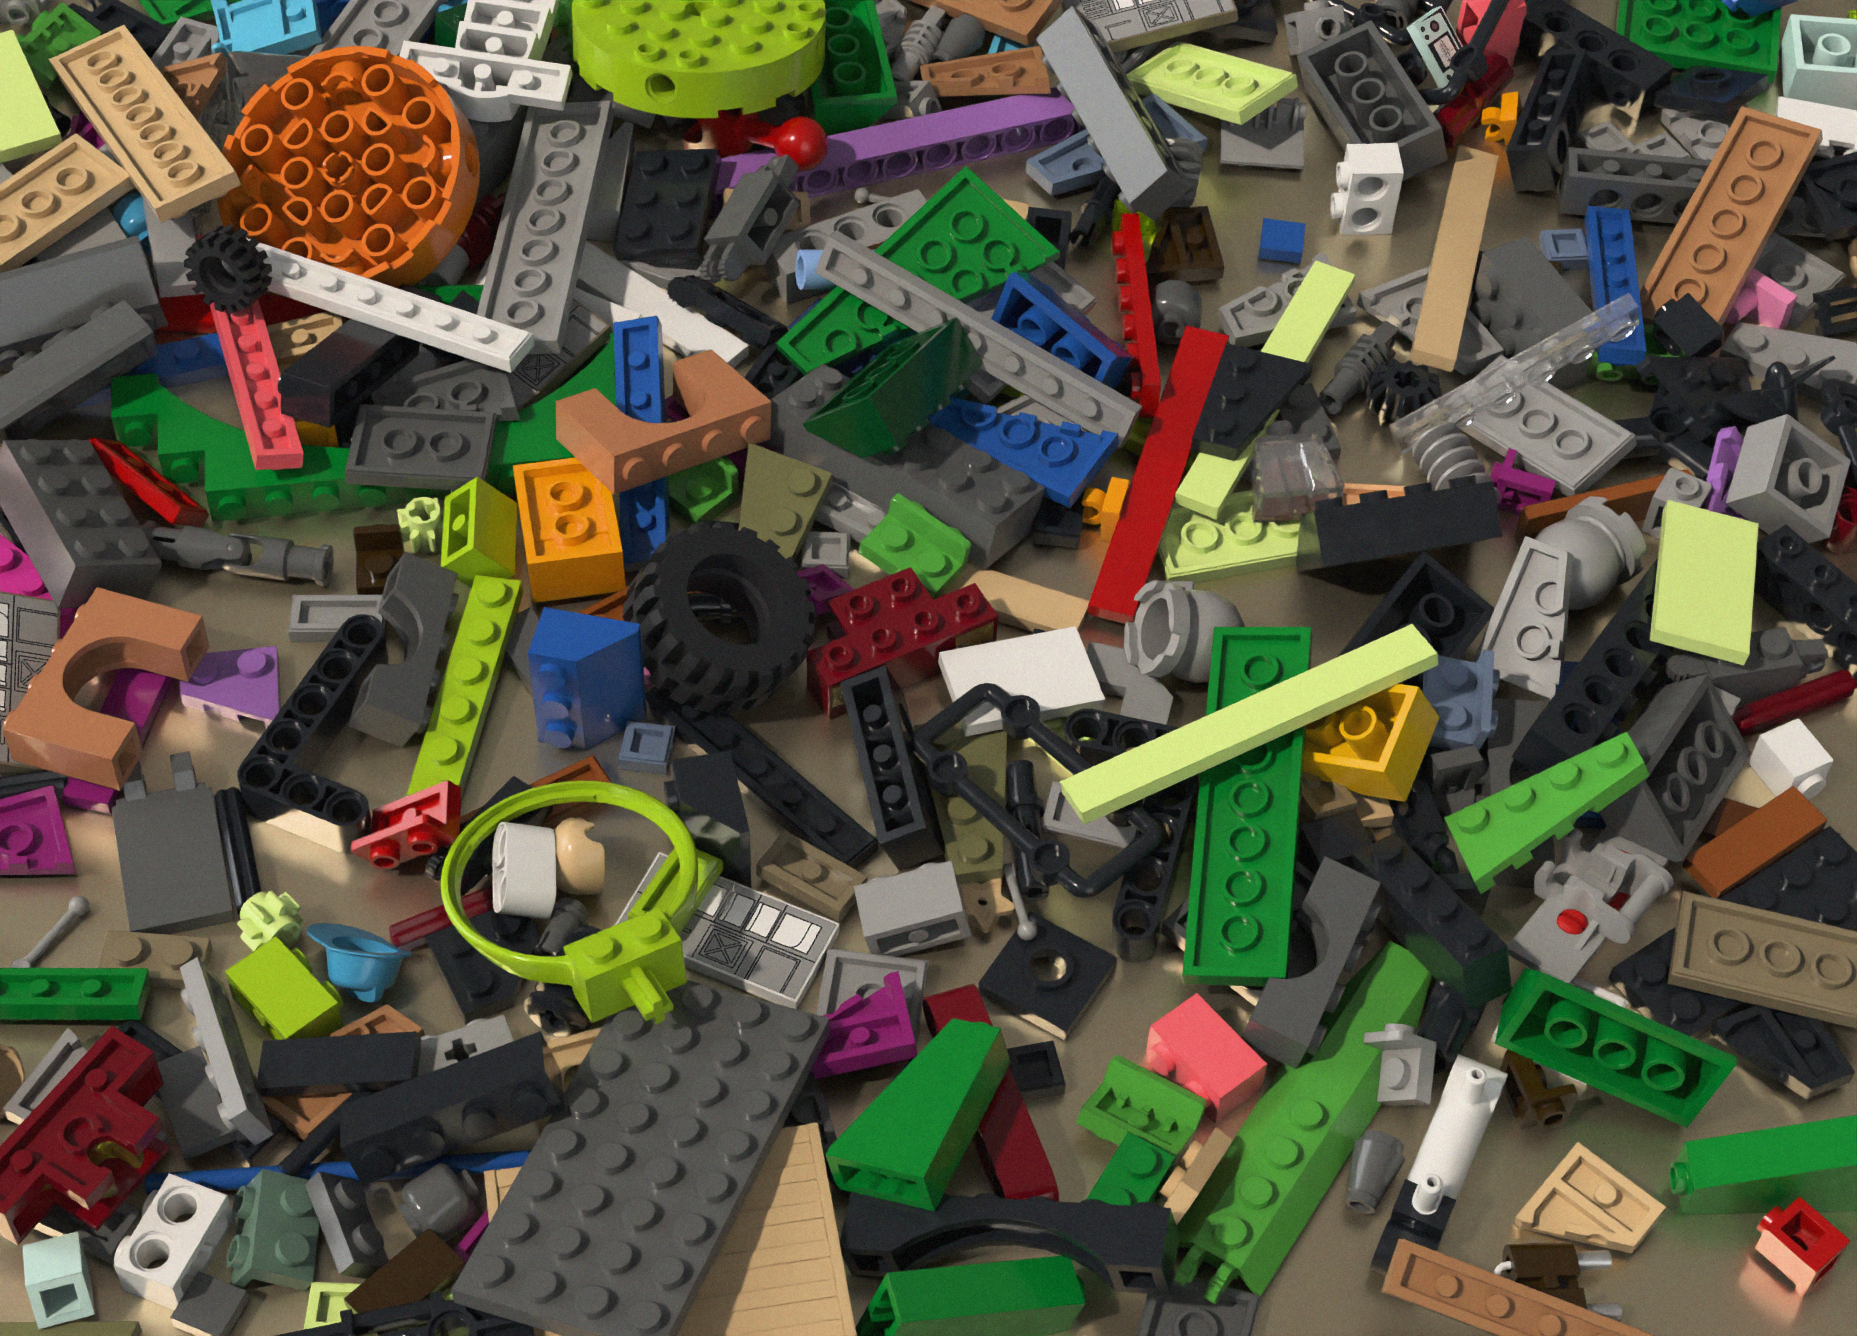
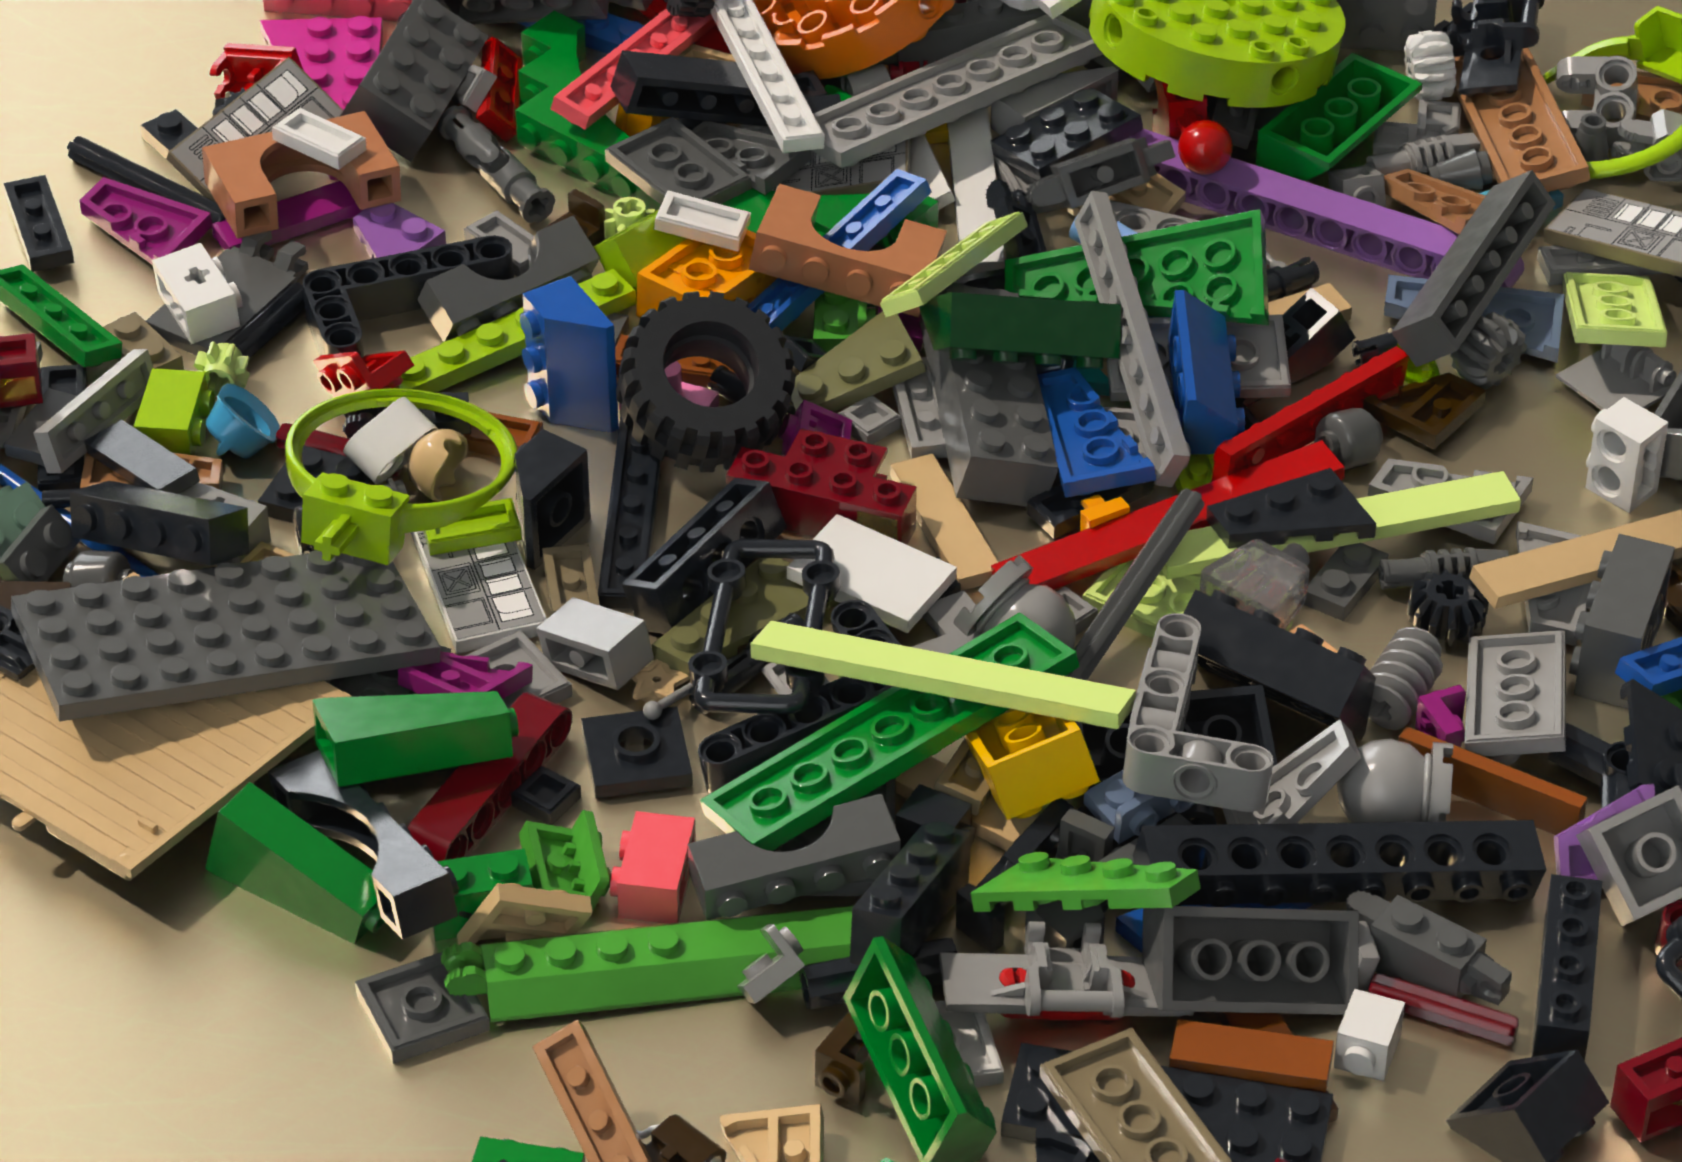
camera: 50 degrees right, 10 degrees down
light grey hinge [10,896,89,968] -> none
sand blue tile [618,721,676,775] -> none
bright green bracket [858,493,972,600] -> none
blue tile [1258,218,1306,264] -> none
dark grey cone [1345,1130,1405,1214] -> none
white piece [1369,1054,1508,1276] -> none
clear plate [1389,293,1639,455] -> none
light grey bracket [1642,468,1712,539] -> none
yellowish green tile [1650,500,1759,665] -> none
none -> white brick [152,243,243,344]
none -> white tile [272,108,366,170]
none -> light grey tile [452,65,497,112]
none -> white tile [654,191,751,252]
none -> yellowish green tile [880,211,1028,317]
none -> dark grey axle [1066,488,1205,680]
none -> light grey beam [1123,613,1274,812]

